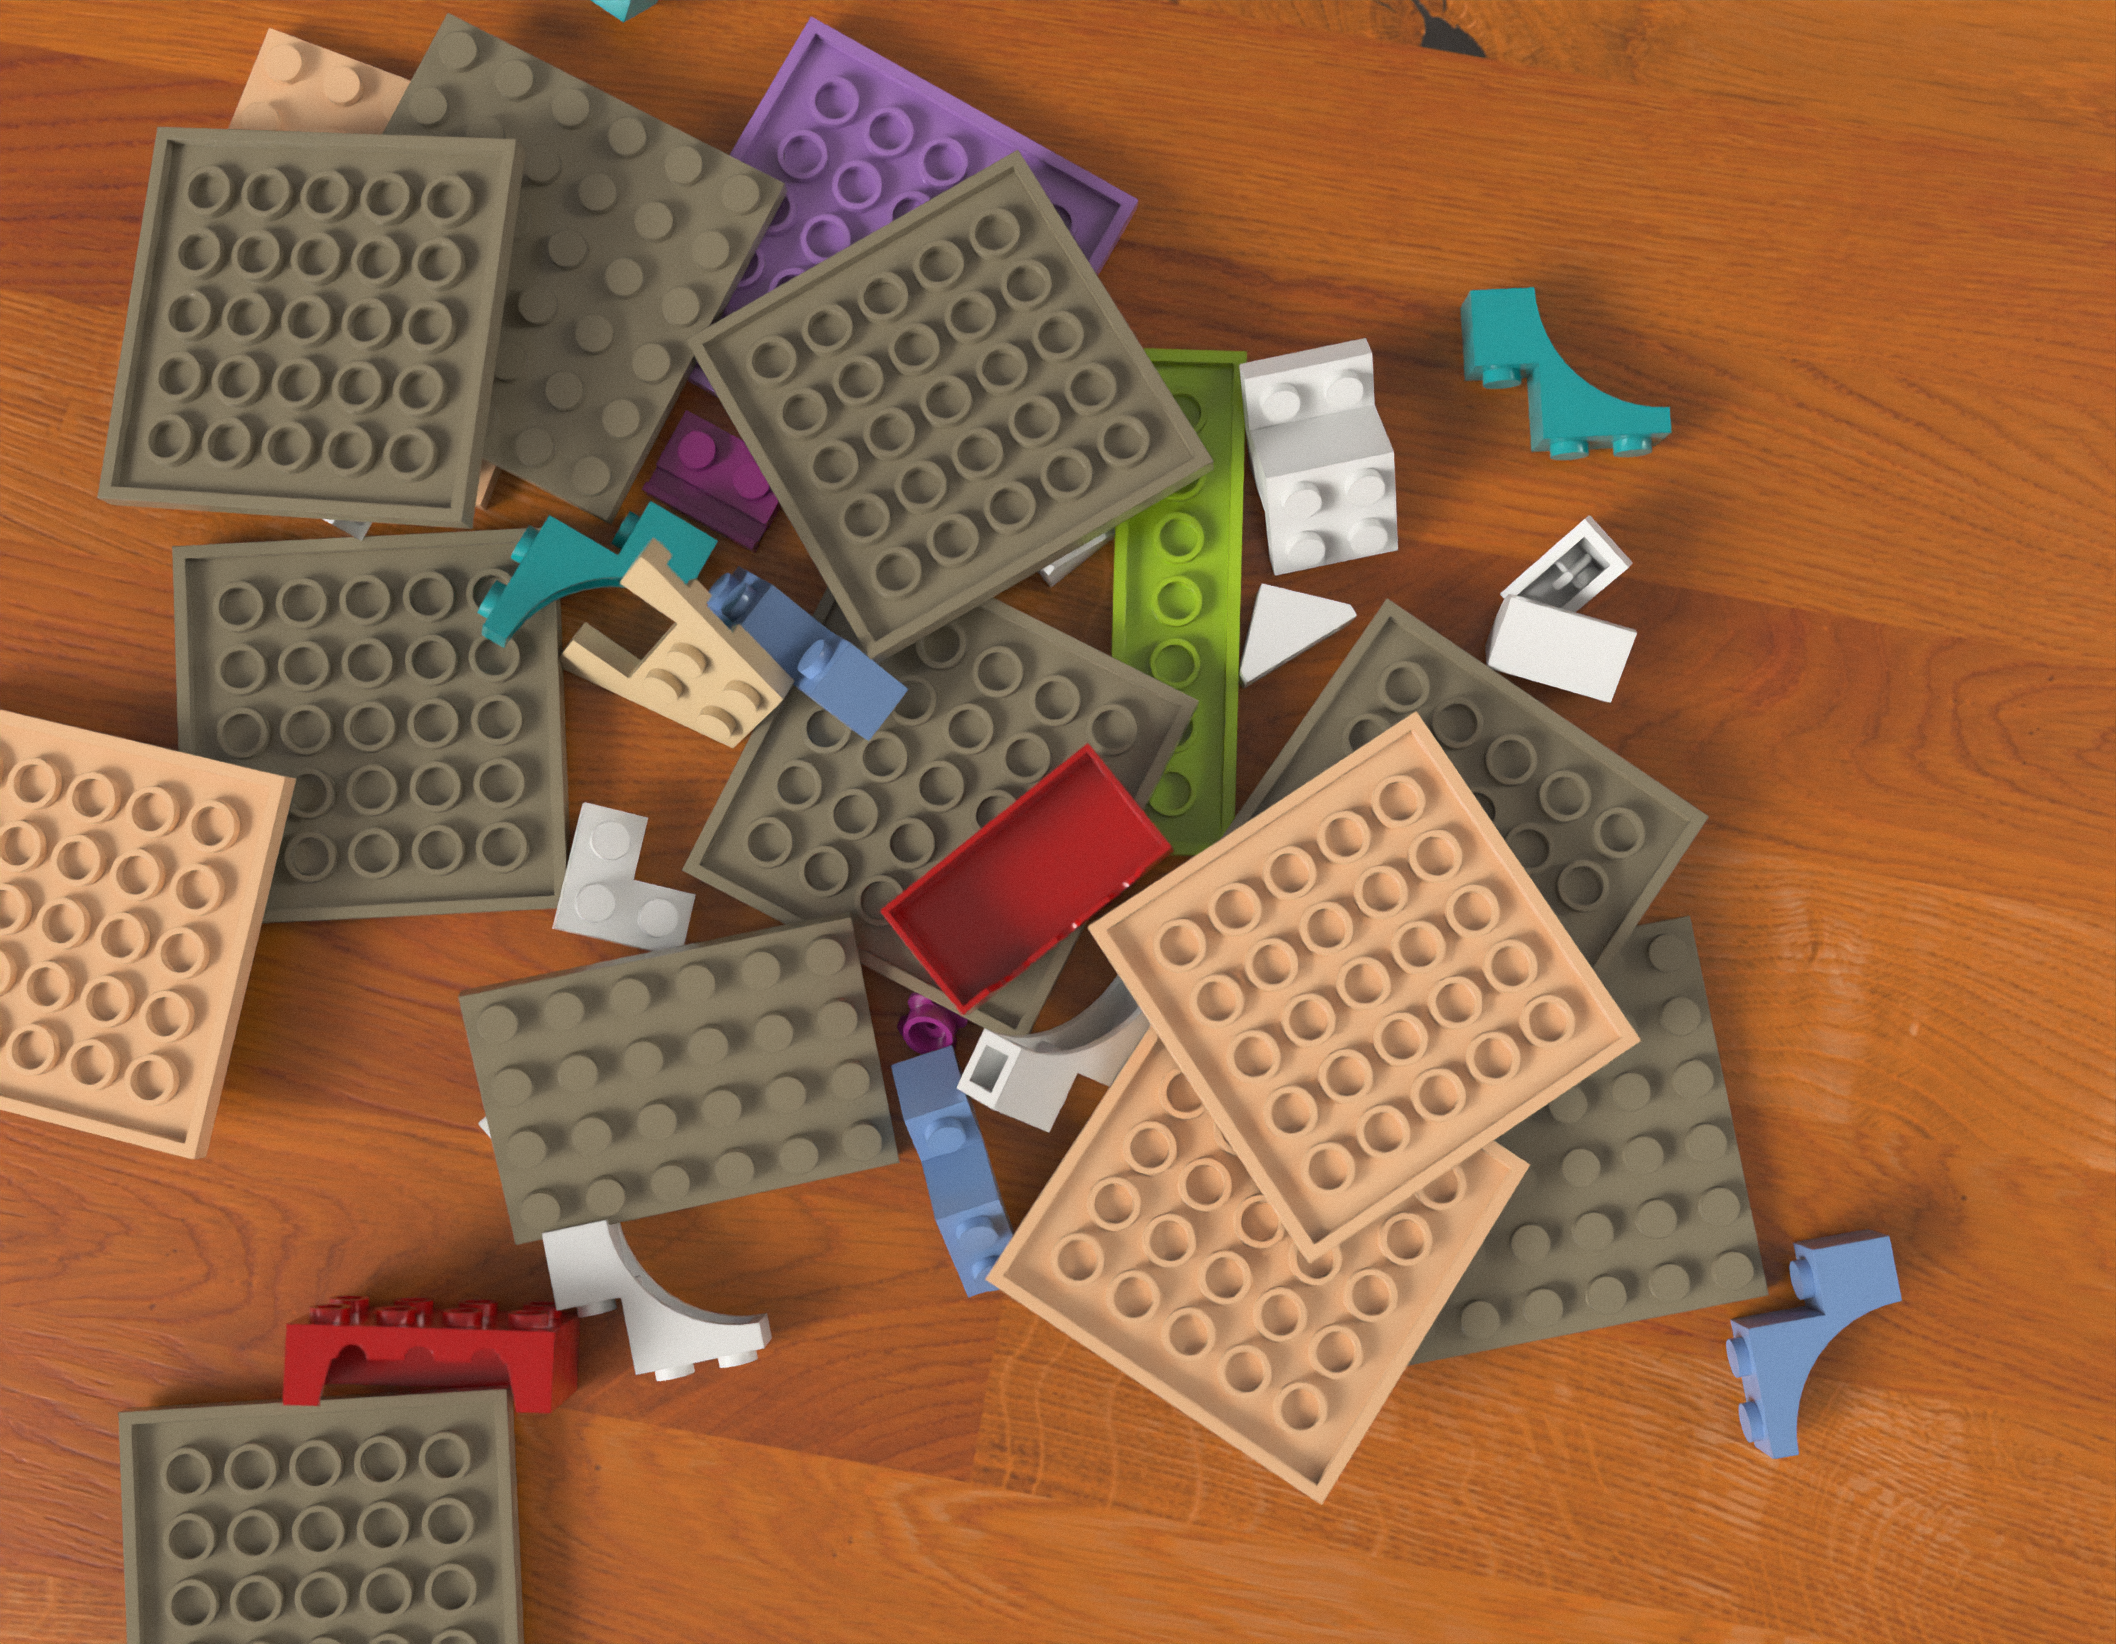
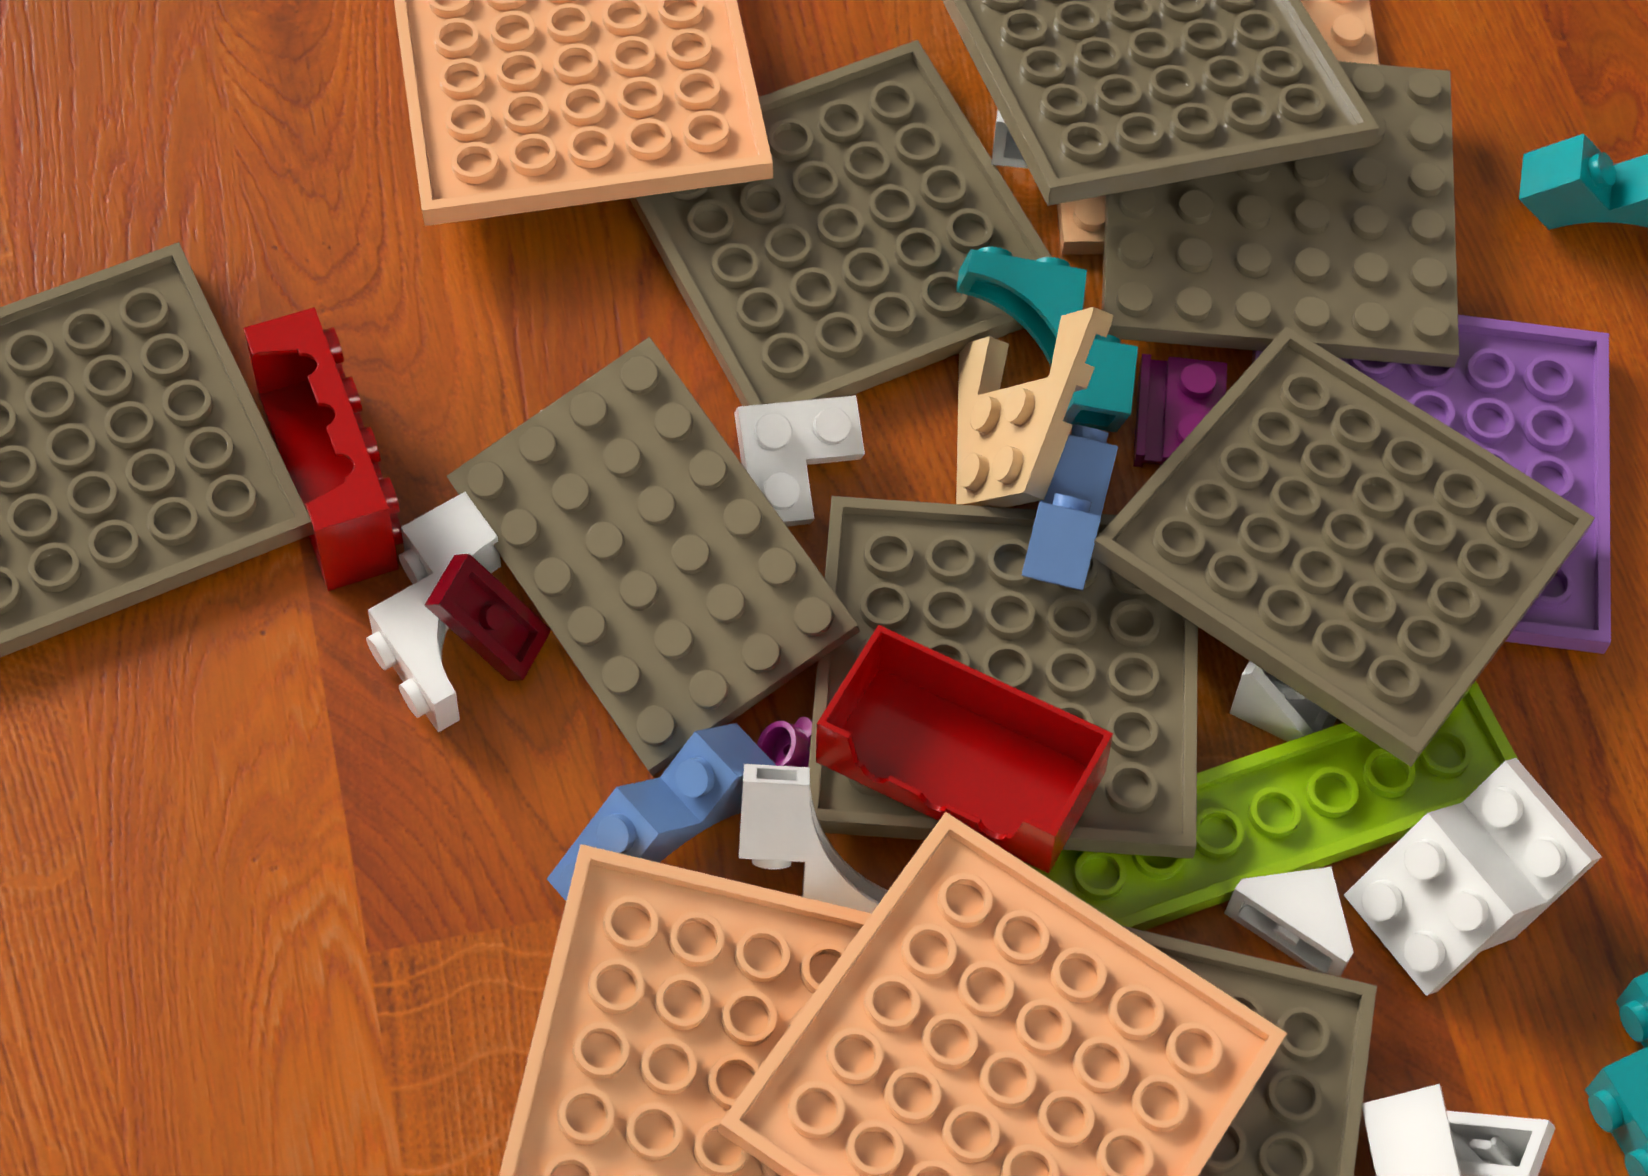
camera: 60 degrees right, 25 degrees down
none -> dark red plate [424,553,552,681]

